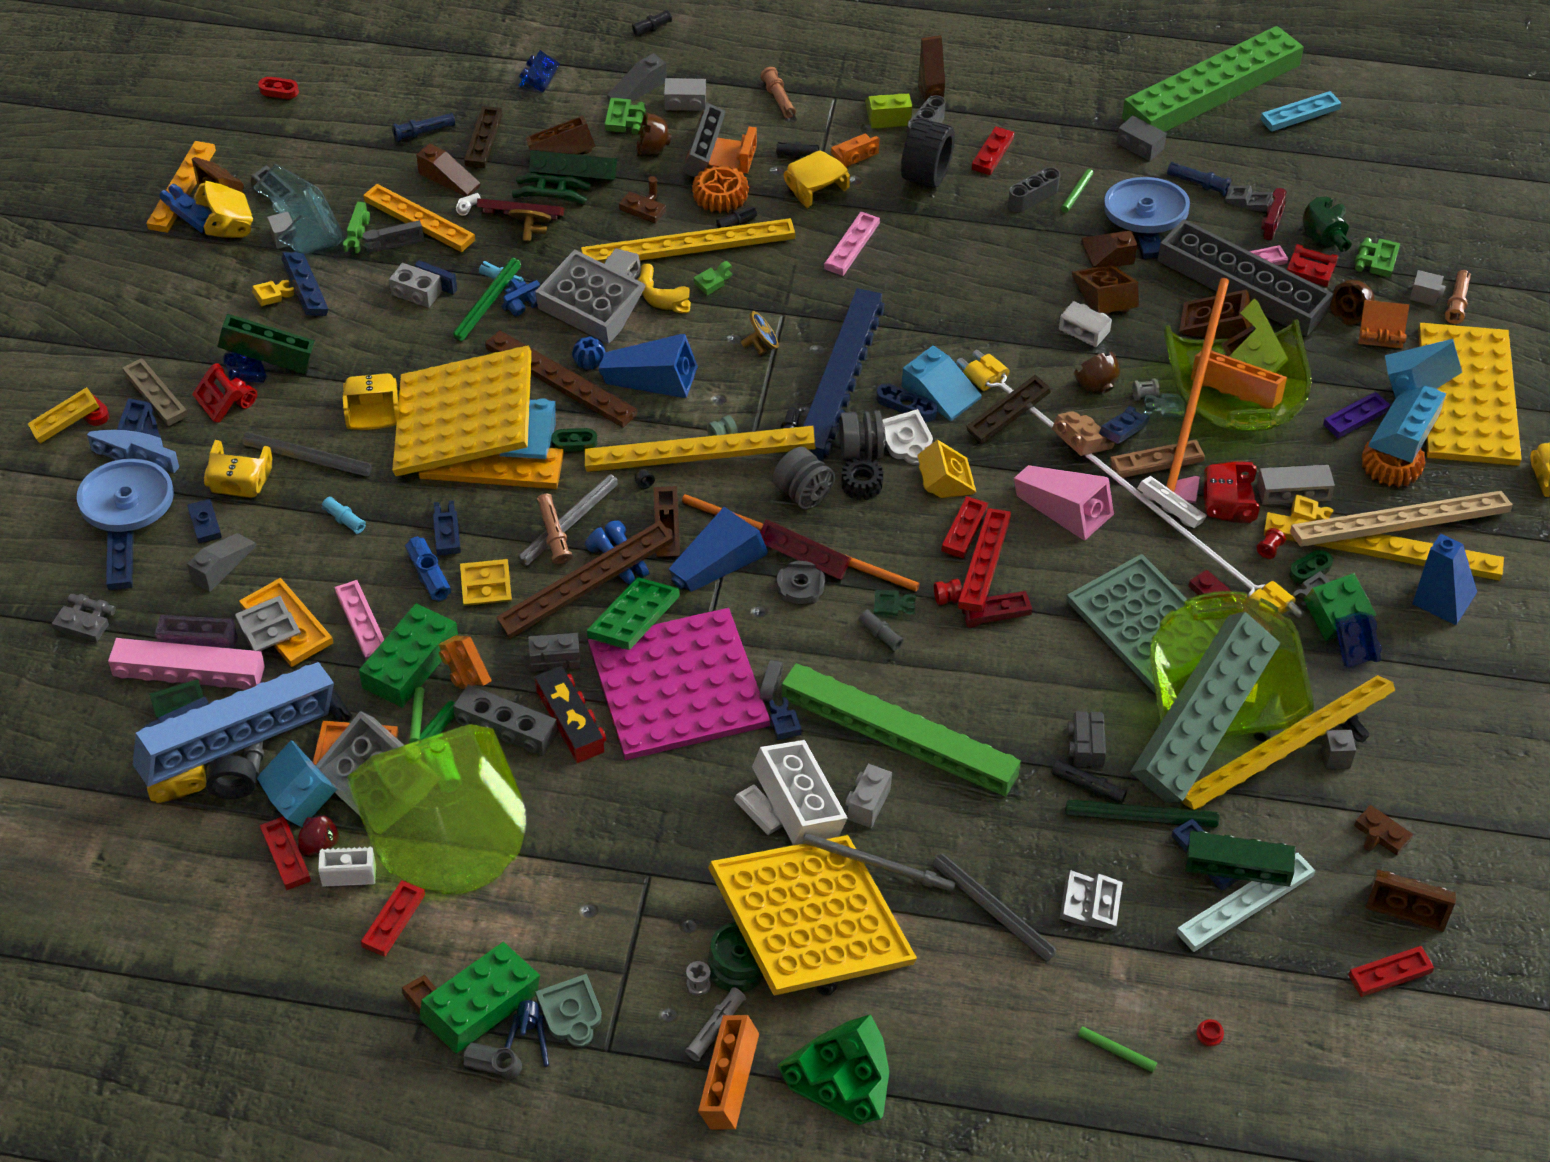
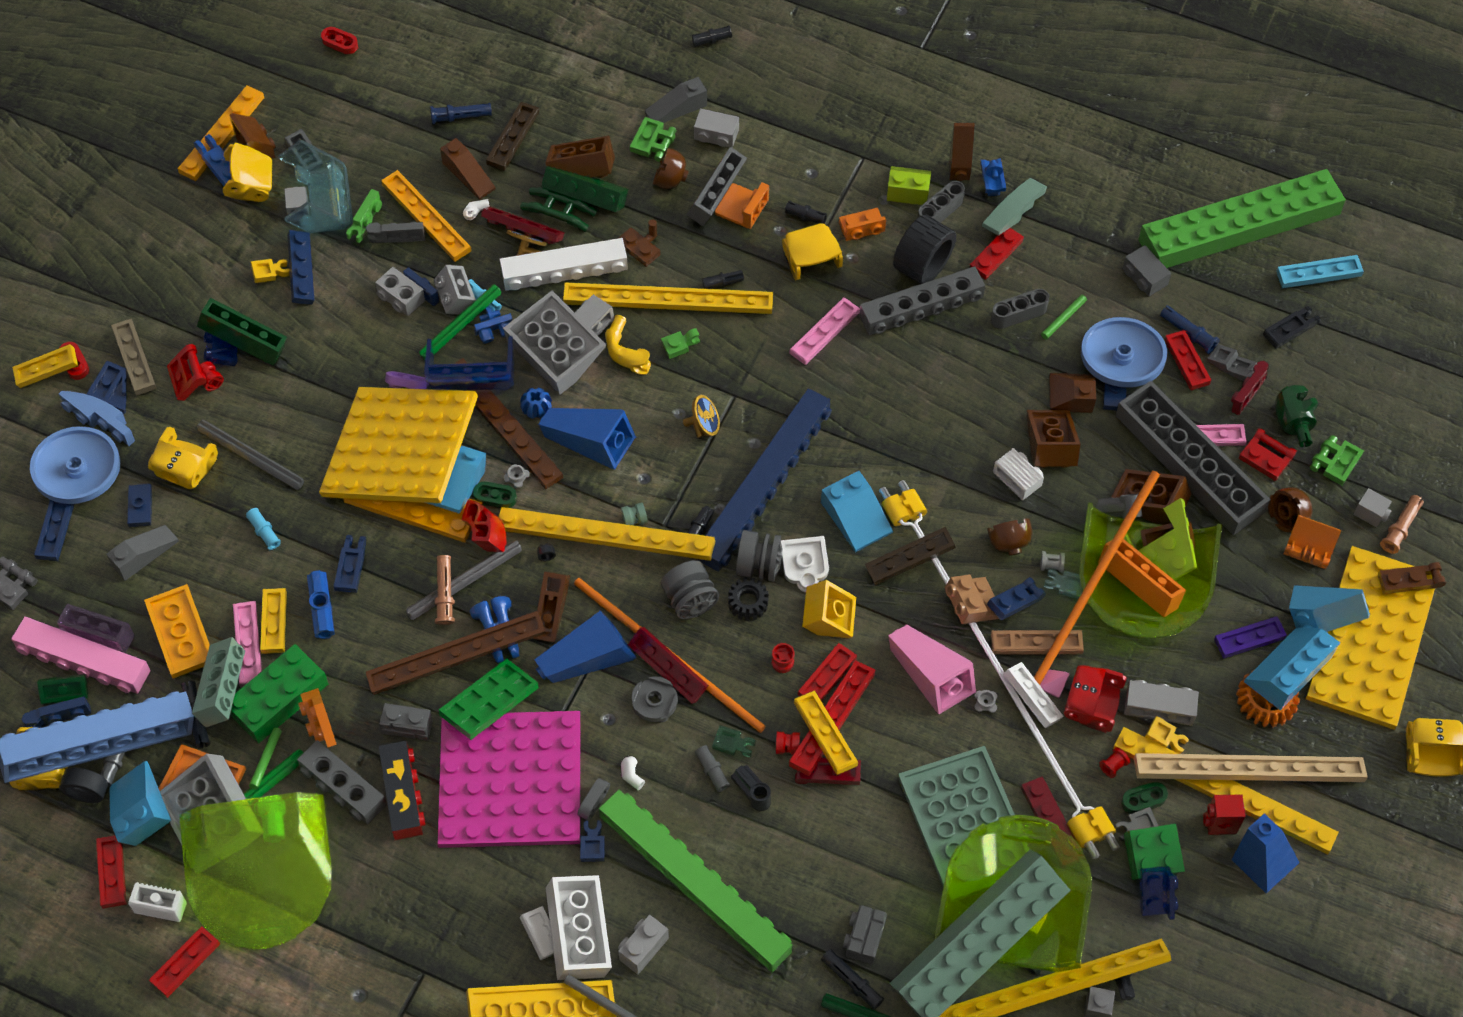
camera: 15 degrees right, 10 degrees up
light grey slope [235,596,301,651] -> none
dark red piece [298,815,340,856] -> none
yellow piece [343,373,399,430] -> none
yellow slope [460,559,512,606] -> none
clear blue bracket [518,50,560,93] -> none
orange gear [692,165,749,213] -> none
nougat pin [760,67,796,118] -> none
dark blue beam [876,383,937,422] -> none
none -> sand green brick [192,637,245,727]
none -> yellow plate [260,588,287,654]
none -> medium lavender plate [385,371,428,389]
none -> clear blue windscreen [424,336,515,391]
none -> light grey brick [434,265,475,315]
none -> red brick [461,500,507,552]
none -> white brick [500,238,628,291]
none -> light grey plate [504,464,530,488]
none -> white arm [621,756,645,790]
none -> black piece [731,765,771,811]
none -> red wheel [772,643,795,673]
none -> yellow tile [794,691,858,775]
none -> dark grey brick [859,266,985,335]
none -> light grey plate [974,690,997,713]
none -> blue hips [980,158,1006,196]
none -> sand green slope [982,178,1047,236]
none -> dark grey piece [1096,494,1142,518]
none -> red plate [1164,330,1212,390]
none -> red brick [1203,794,1246,835]
none -> black hinge [1263,306,1320,349]
none -> reddish brown plate [1378,562,1446,594]

